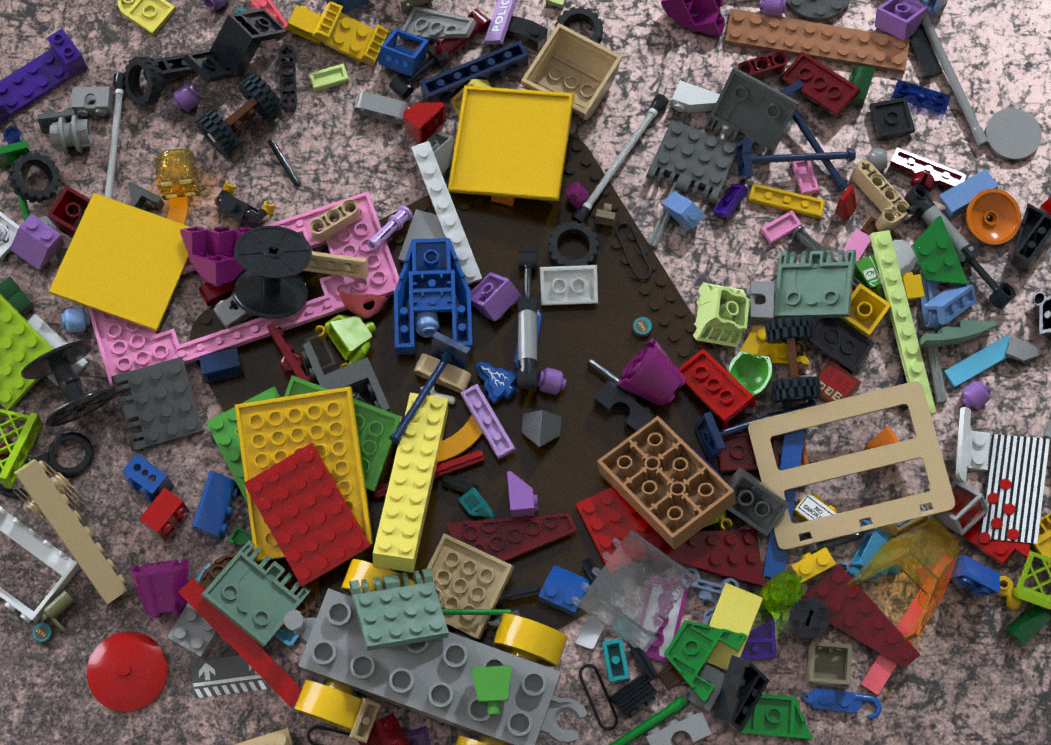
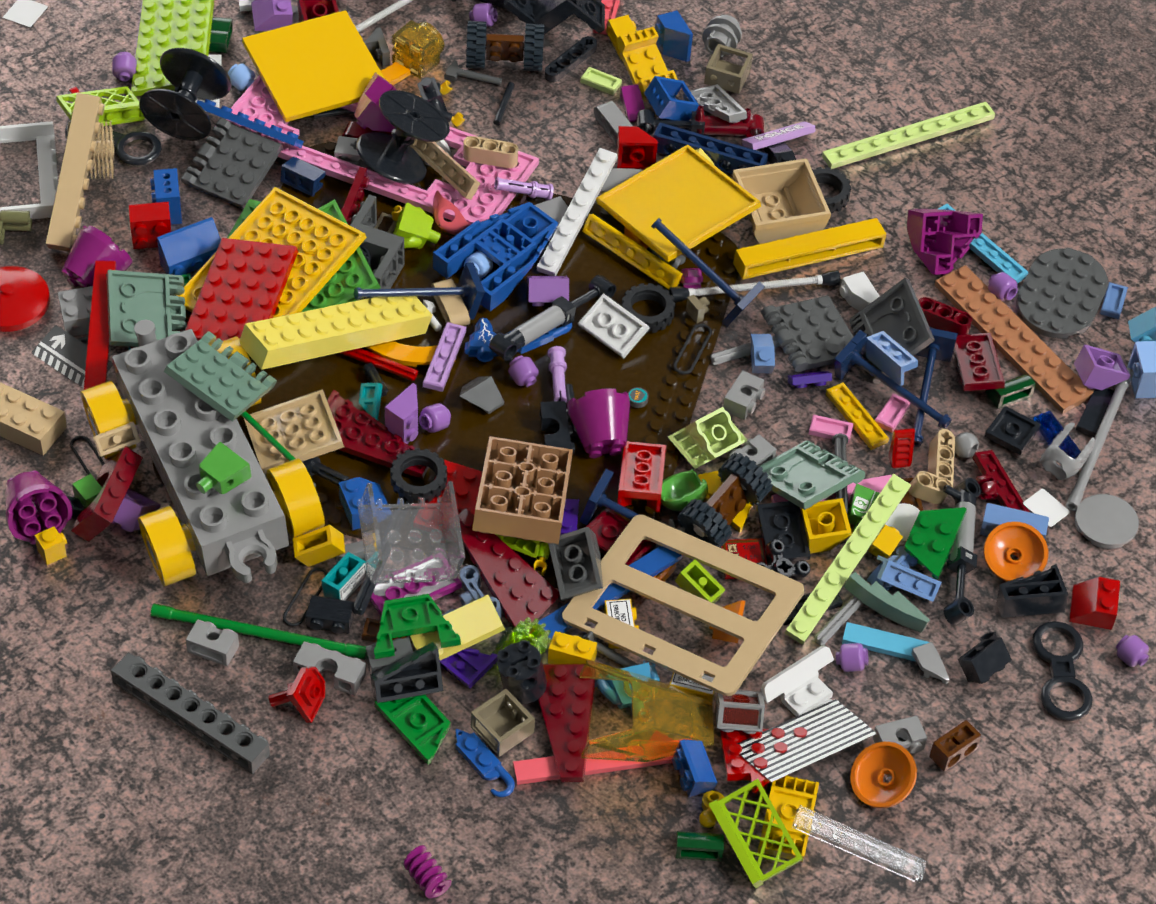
camera: 40 degrees right, 20 degrees down
none -> blue plate [197,99,304,148]
none -> yellow brick [293,525,345,567]
none -> black tyre [390,448,447,503]
none -> medium lavender head [419,403,451,433]
none -> dark grey piece [444,61,502,86]
none -> lavender pin [548,346,567,403]
none -> yellow tile [582,214,683,289]
none -> magenta slope [620,84,645,122]
none -> dark blue tile [651,218,765,327]
none -> lime brick [675,559,725,603]
none -> light grey brick [723,370,765,420]
none -> yellow brick [733,218,887,280]
none -> black gear [756,539,810,579]
none -> medium blue panel [866,331,918,386]
none -> white sticker [1023,489,1070,527]
none -> light grey piece [1040,423,1095,480]

